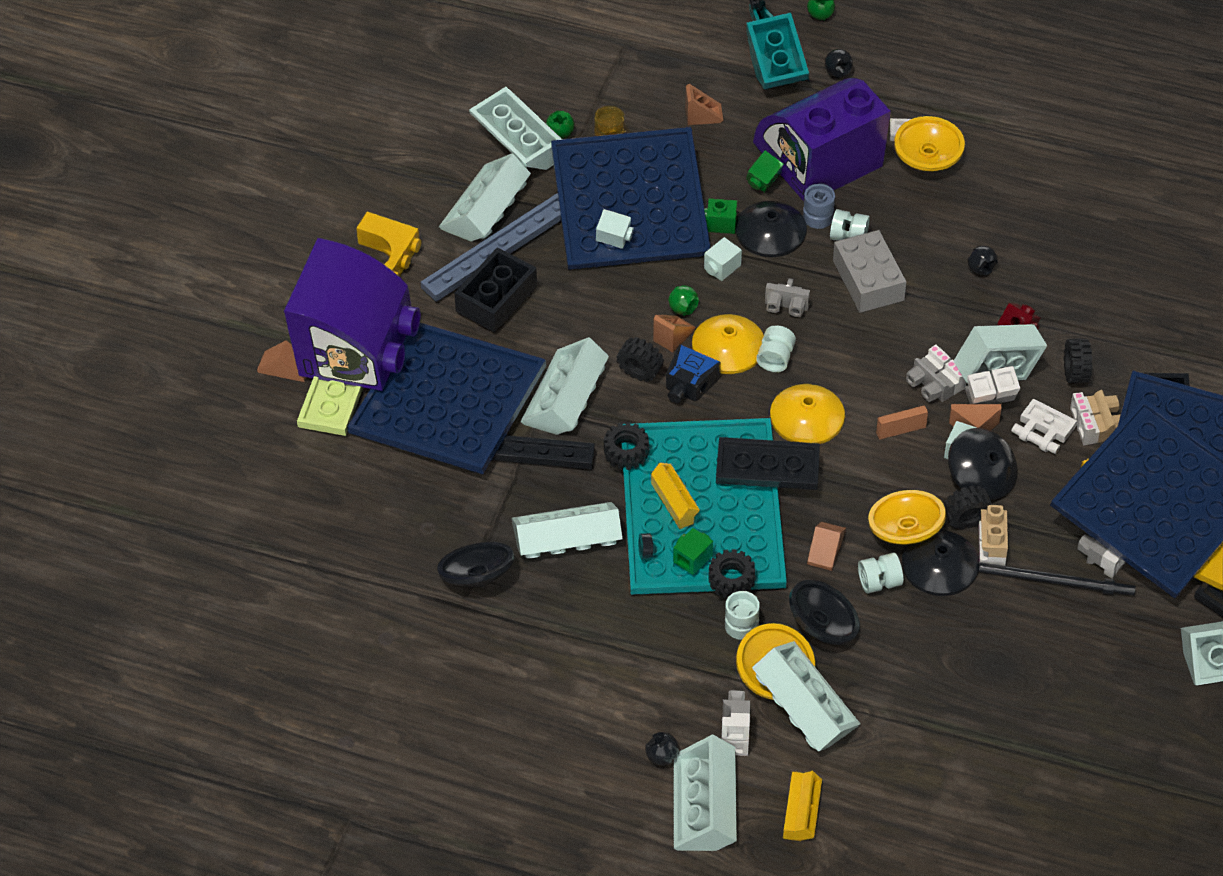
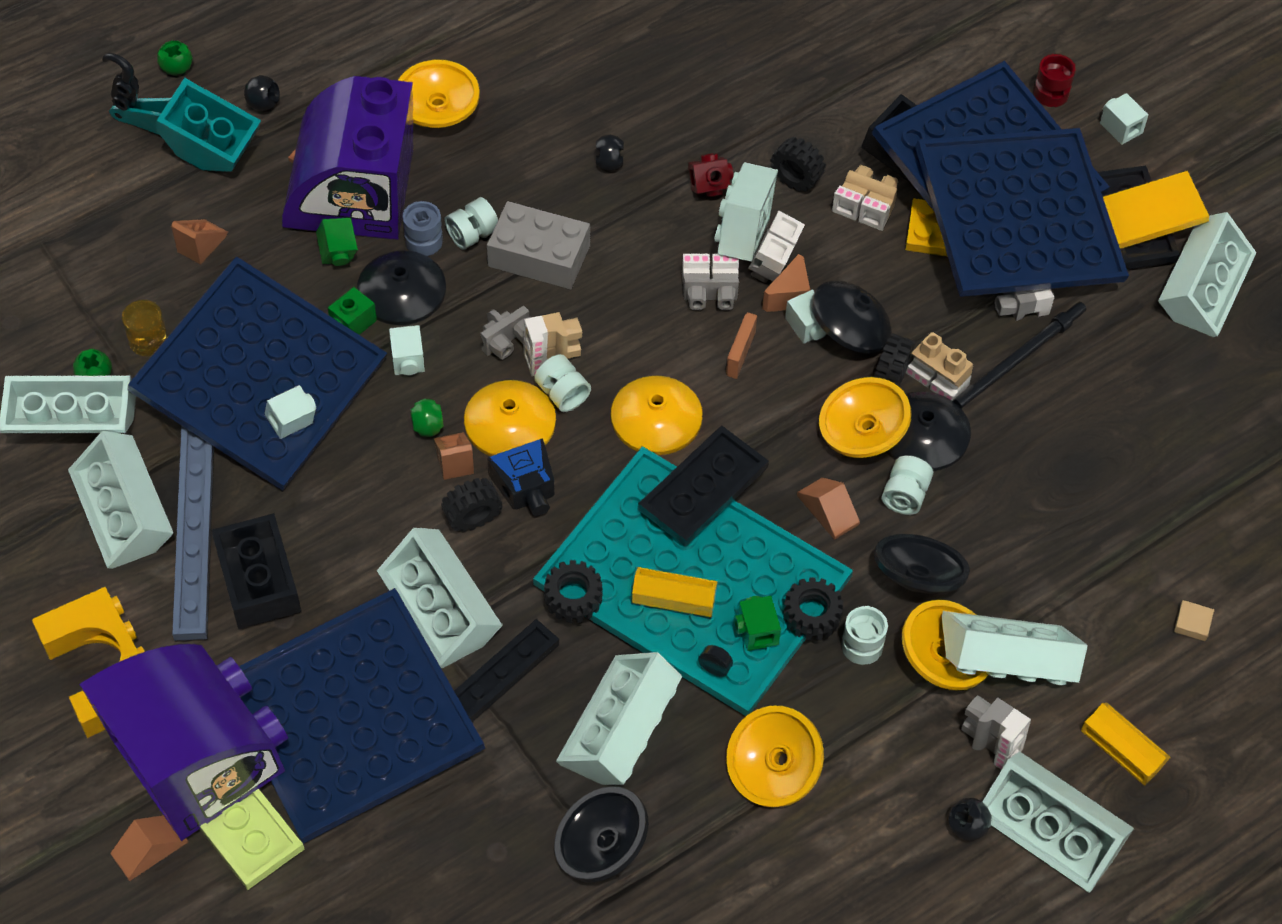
camera: 55 degrees left, 5 degrees up
white plate [1012,399,1077,454] -> none
none -> hips [523,312,582,376]
none -> yellow dish [727,705,824,808]
none -> tan tile [1174,600,1214,641]

